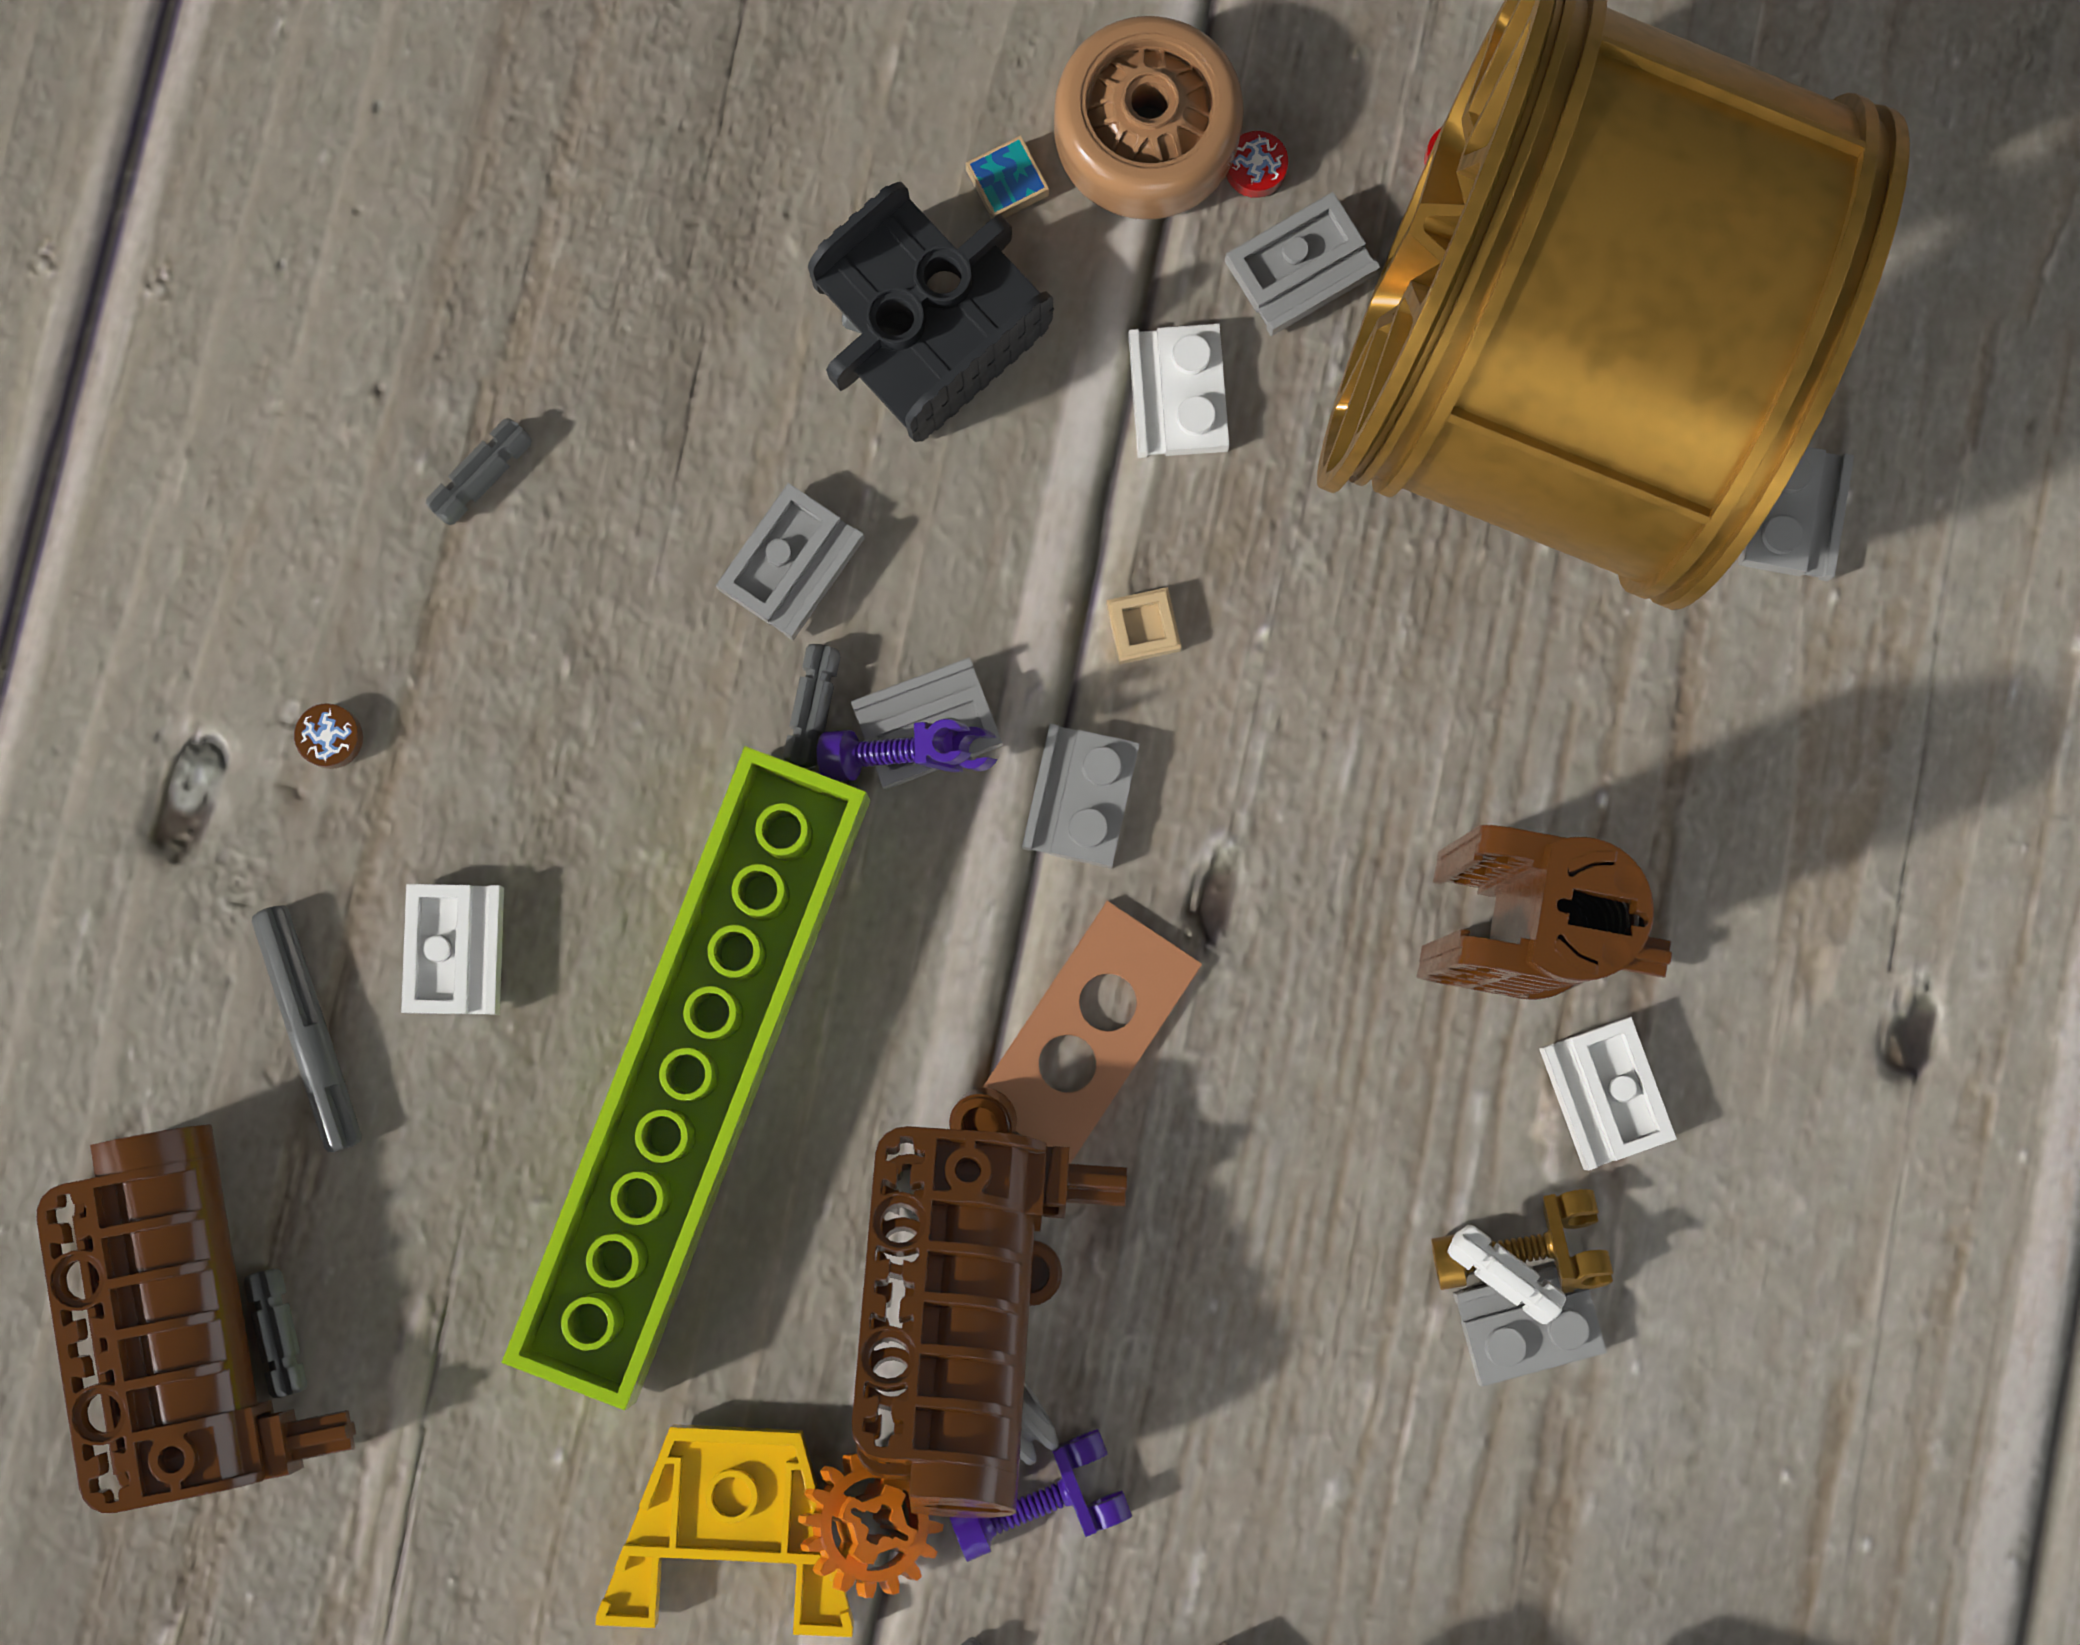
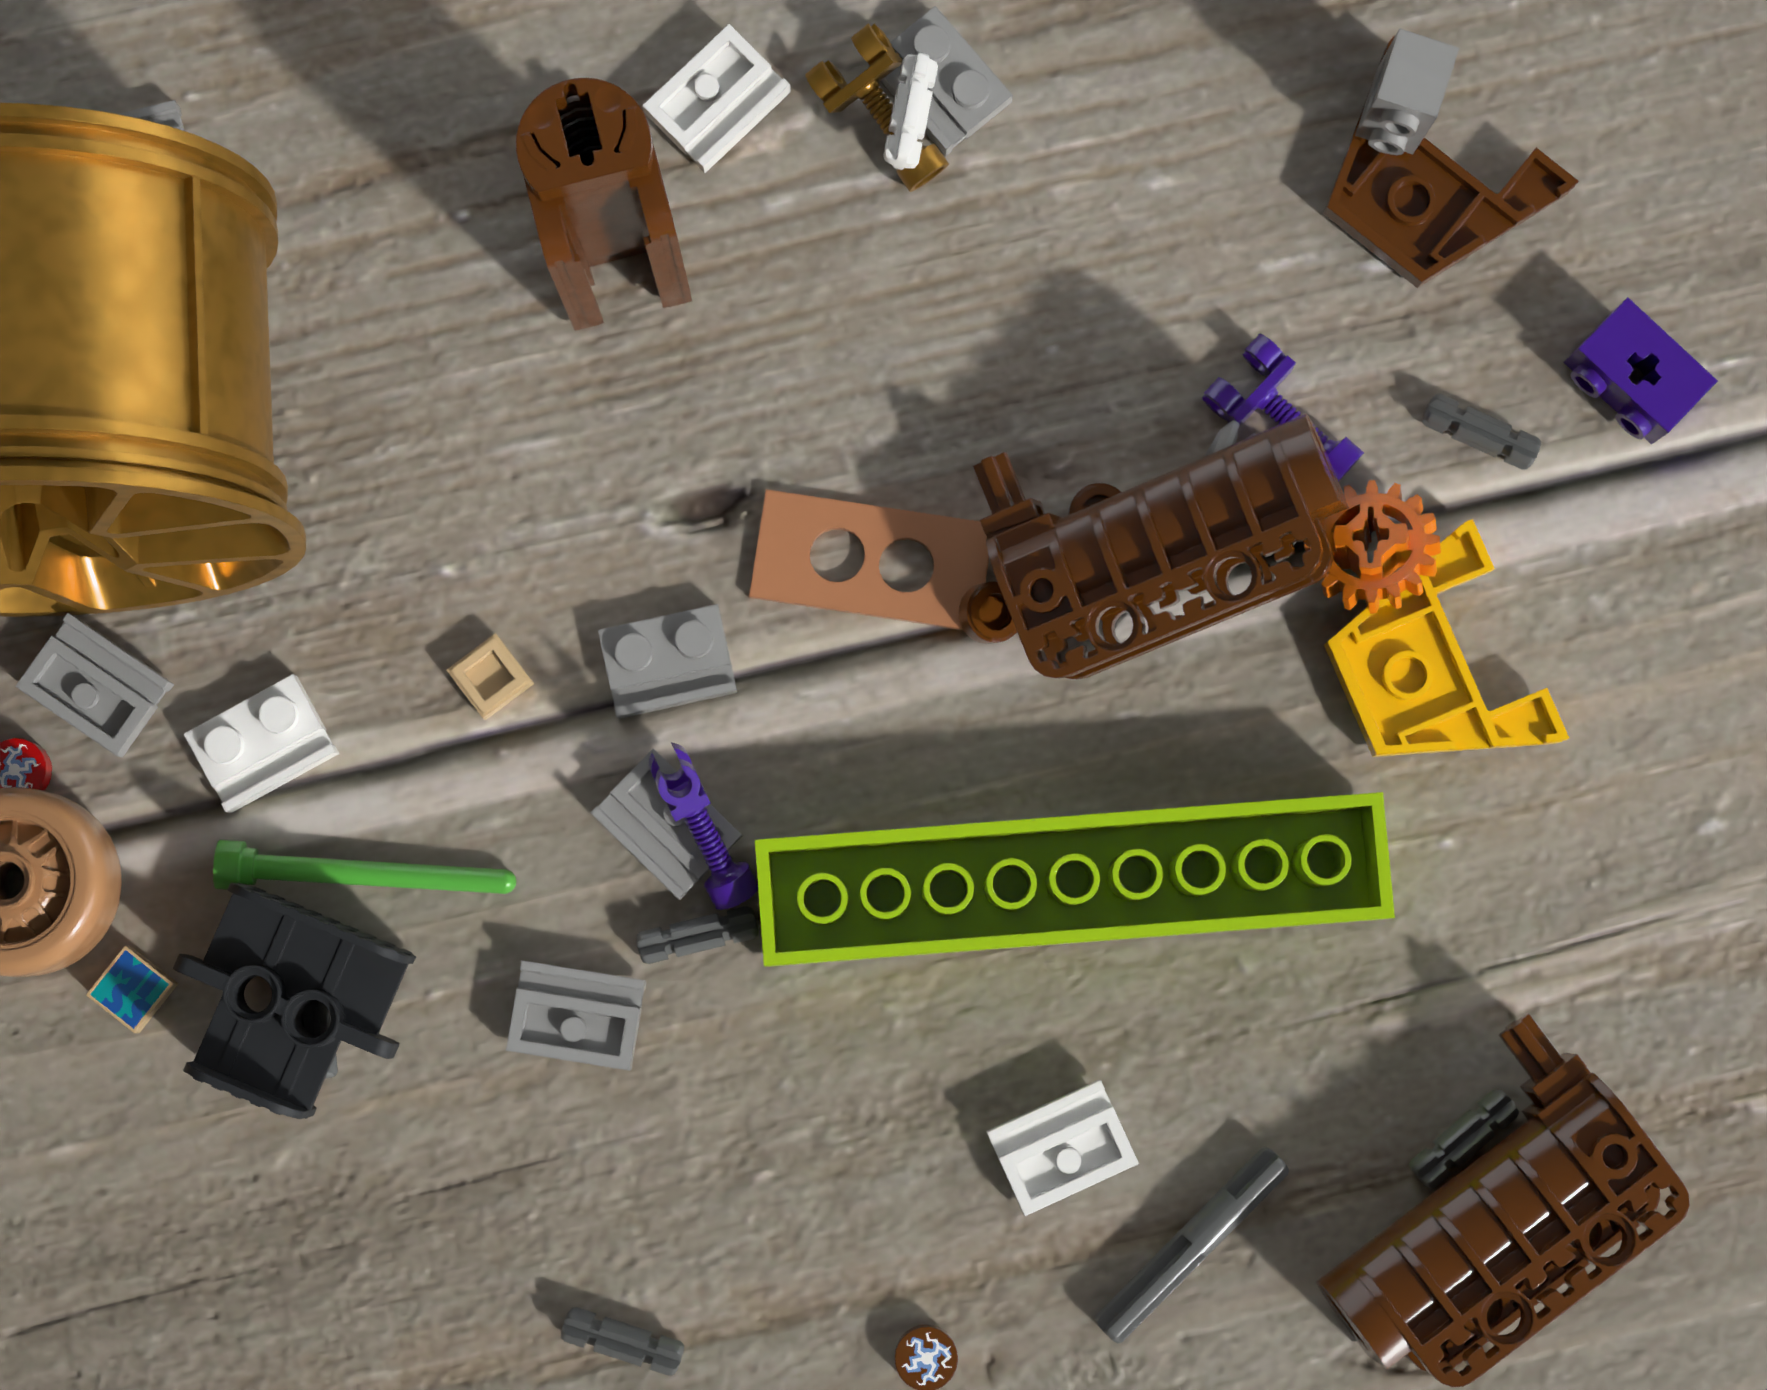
camera: 120 degrees left, 0 degrees up
none -> bright green piece [213,840,516,894]

